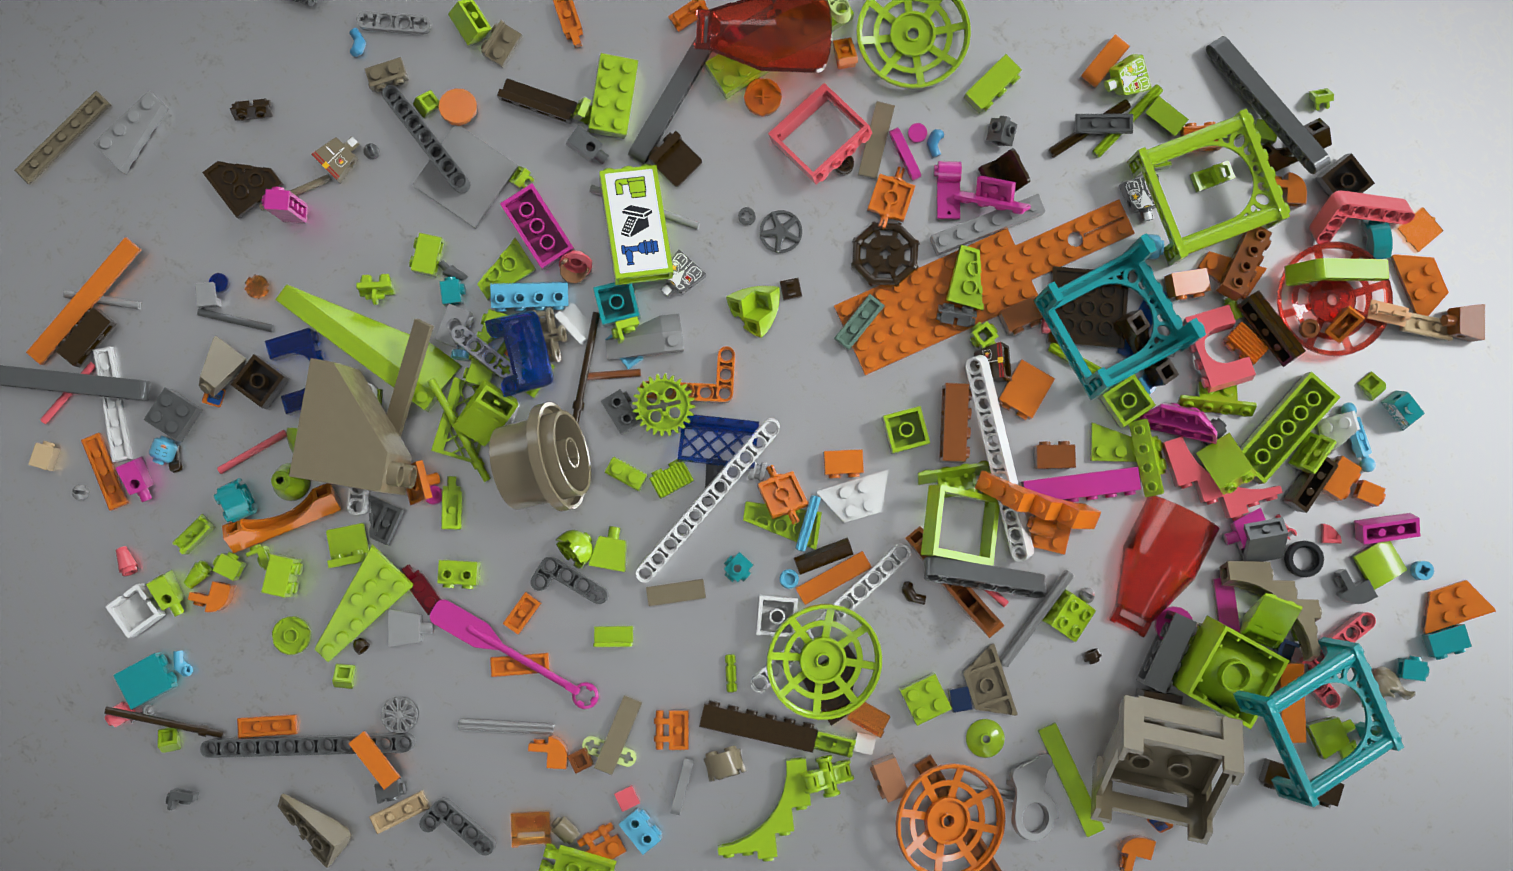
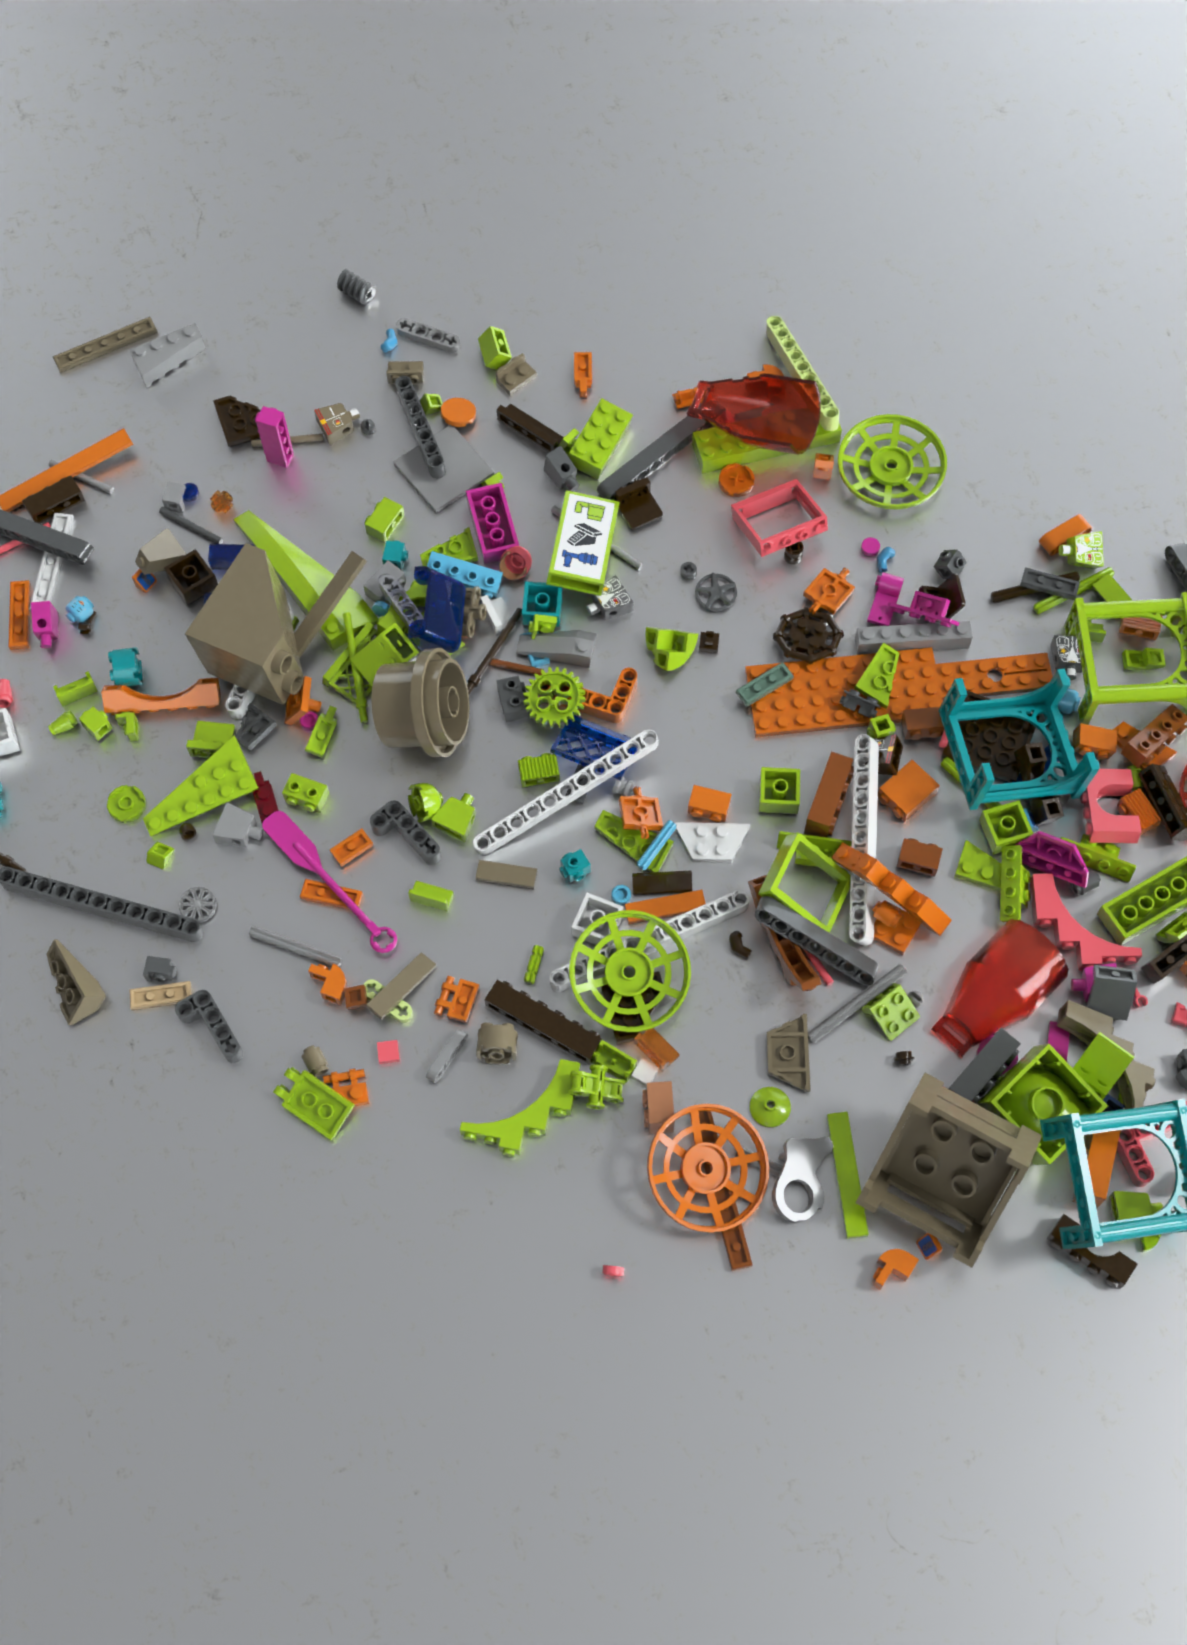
camera: 20 degrees right, 20 degrees down
dark grey brick [143,387,203,442] -> none
lime torso [146,570,185,617] -> none
medium azure arm [173,651,193,677] -> none
orange brick [188,581,236,612] -> none
coral bar [217,430,287,474] -> none
dark brown hinge [230,98,273,121] -> none
orange tile [237,714,298,738] -> none
lime brick [261,554,303,598] -> none
lime cone [271,463,311,501] -> none
orange tile [348,731,401,790] -> none
lime hips [356,274,395,305] -> none
dark grey bar [438,260,468,281] -> none
clear orange plate [511,811,552,848] -> none
lime brick [604,457,648,491] -> none
medium azure brick [618,807,662,855] -> none
dark tan tile [858,101,895,180] -> none
dark pink beam [889,127,921,181] -> none
lime brick [899,672,952,726] -> none
dark blue panel [948,686,973,713] -> none
lime brick [963,54,1022,113] -> none
dark pink brick [1021,467,1141,502] -> none
lime panel [1196,432,1257,495] -> none
black tyre [1284,541,1324,577] -> none

